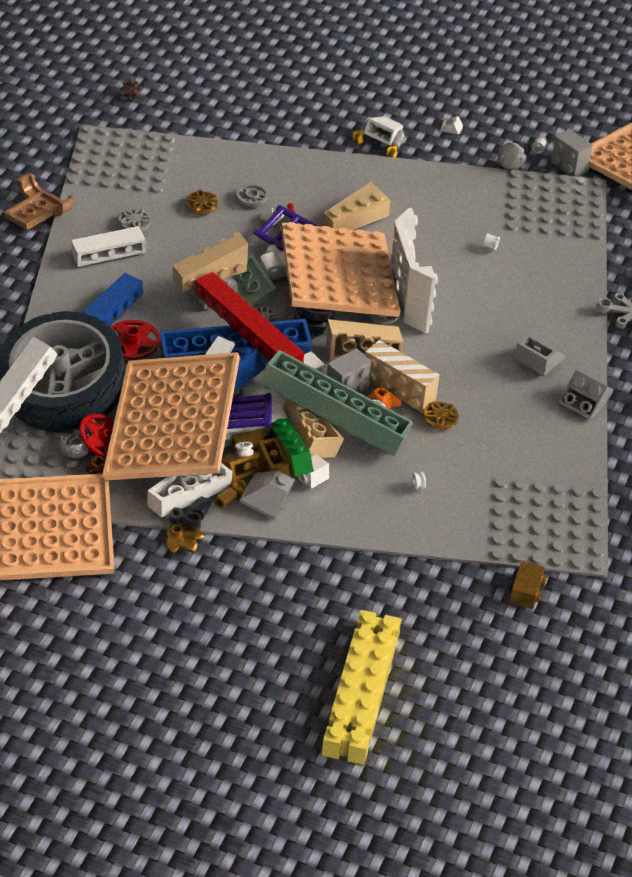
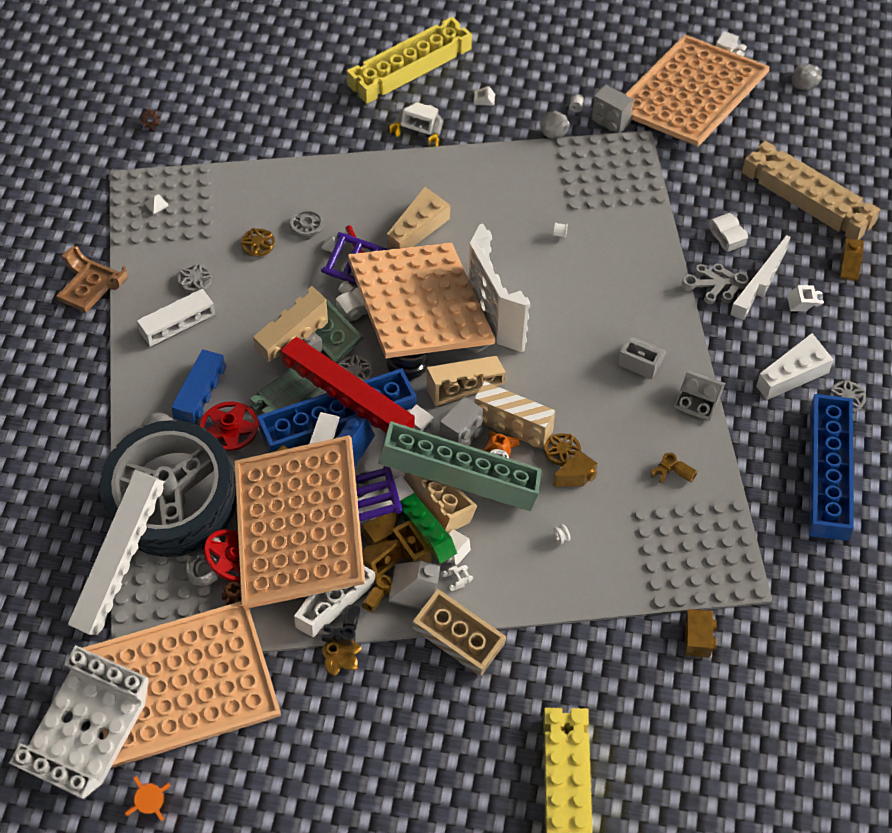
camera: 10 degrees left, 10 degrees up
white bush [235,442,254,457] -> none
none -> white slope [144,194,168,214]
none -> sand green tile [250,368,322,414]
none -> light yellow brick [347,17,472,104]
none -> tan brick [413,589,506,677]
none -> white piece [442,565,473,591]
none -> pearl gold slope [553,450,598,487]
none -> pearl gold bar [651,452,698,483]

